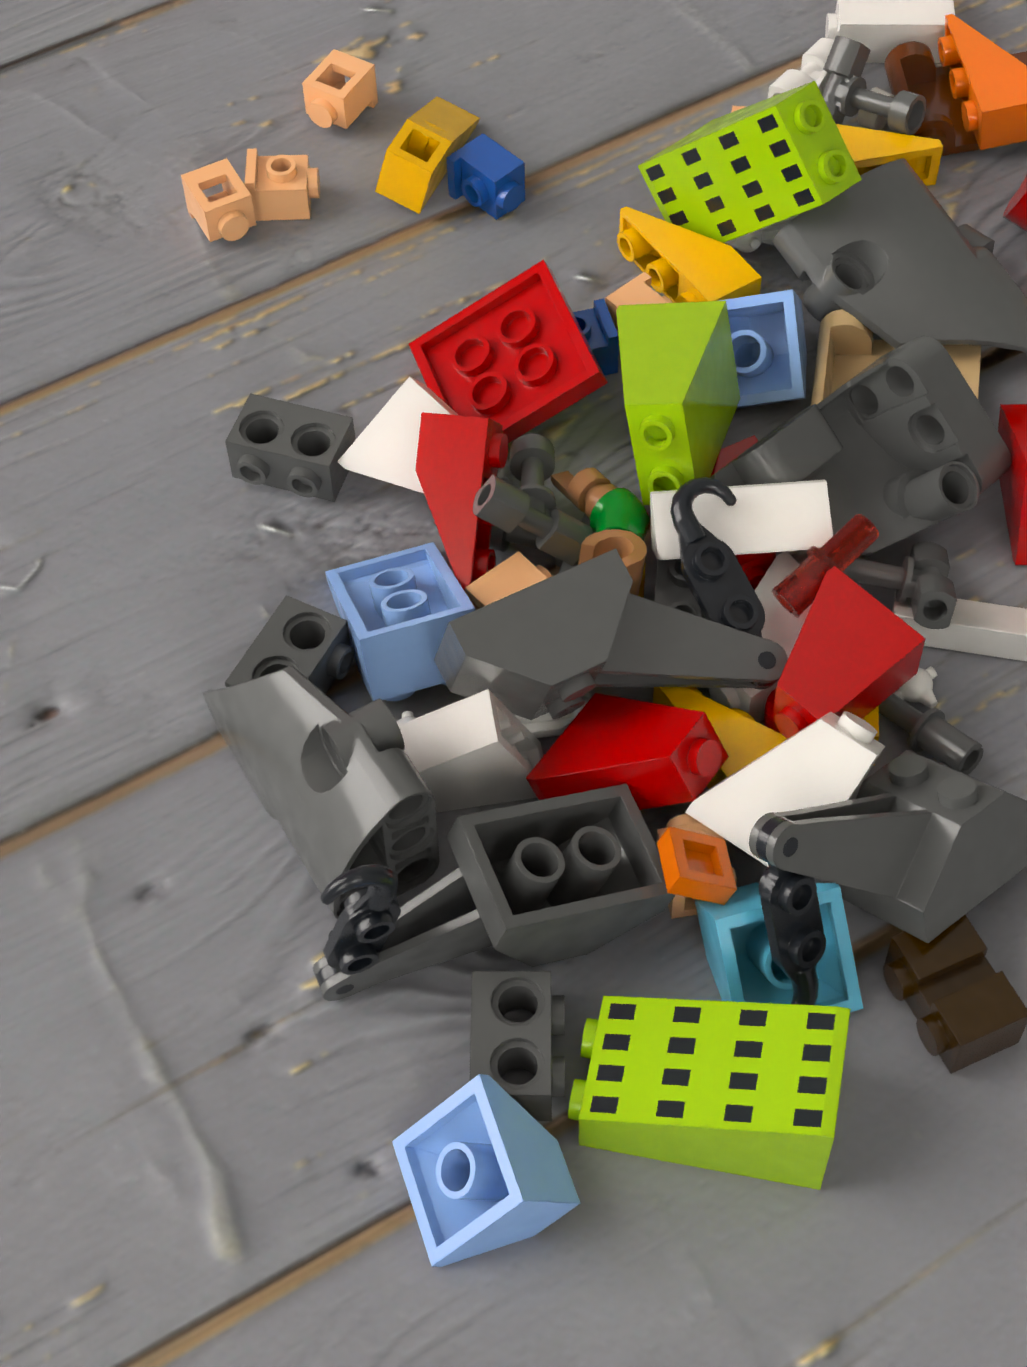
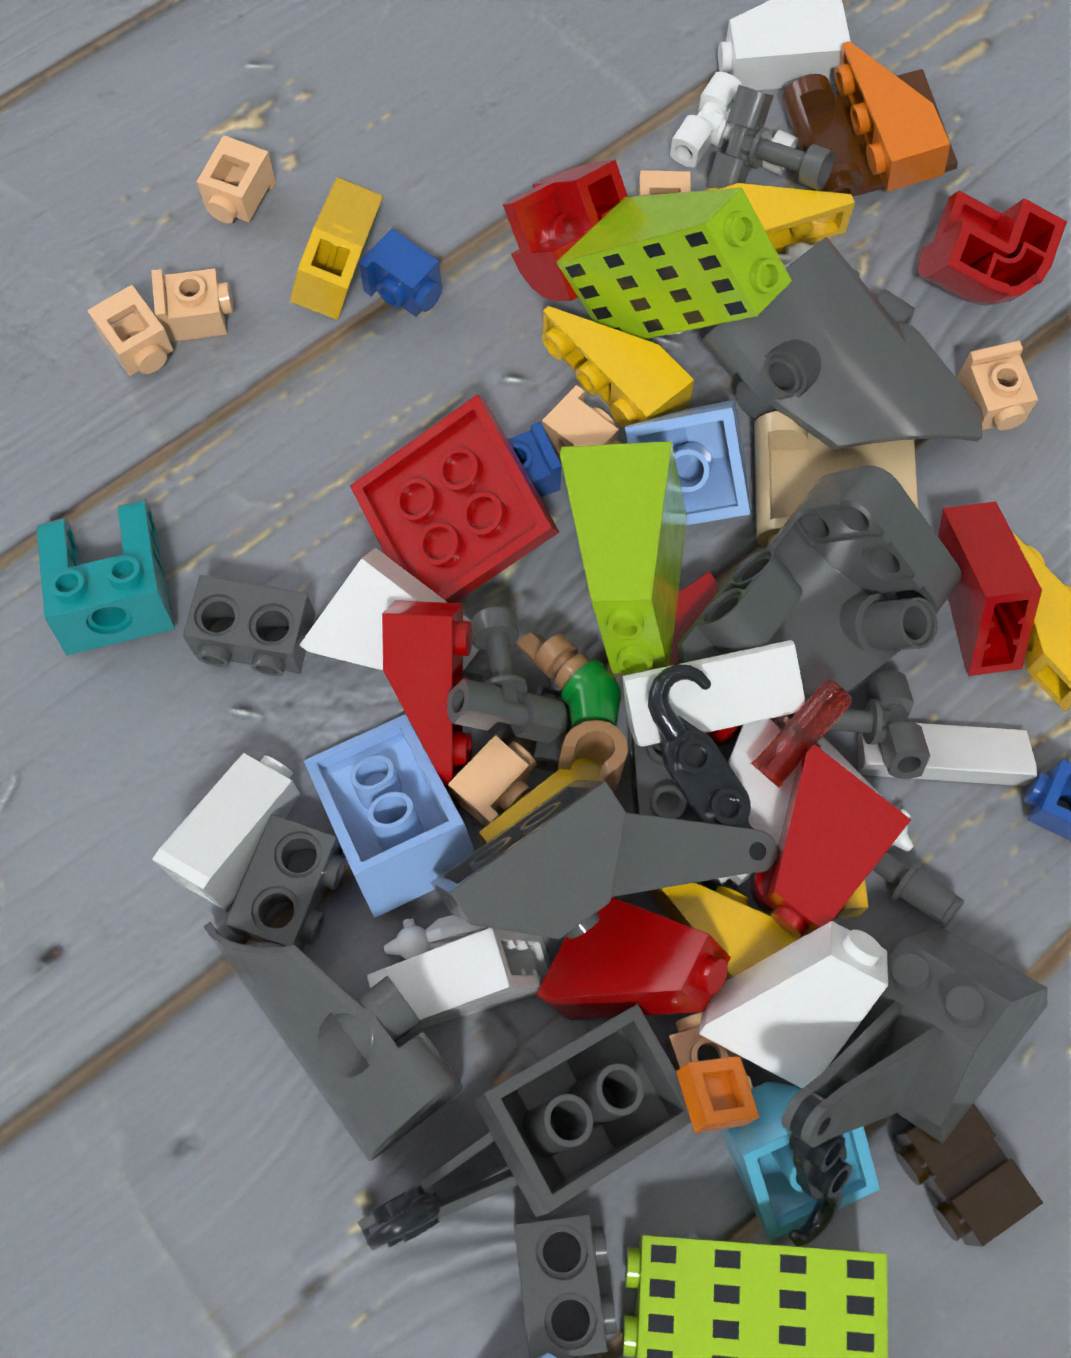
camera: 10 degrees left, 15 degrees up
none -> teal brick [37,499,175,656]
none -> white slope [152,753,300,912]
none -> red brick [503,160,628,301]

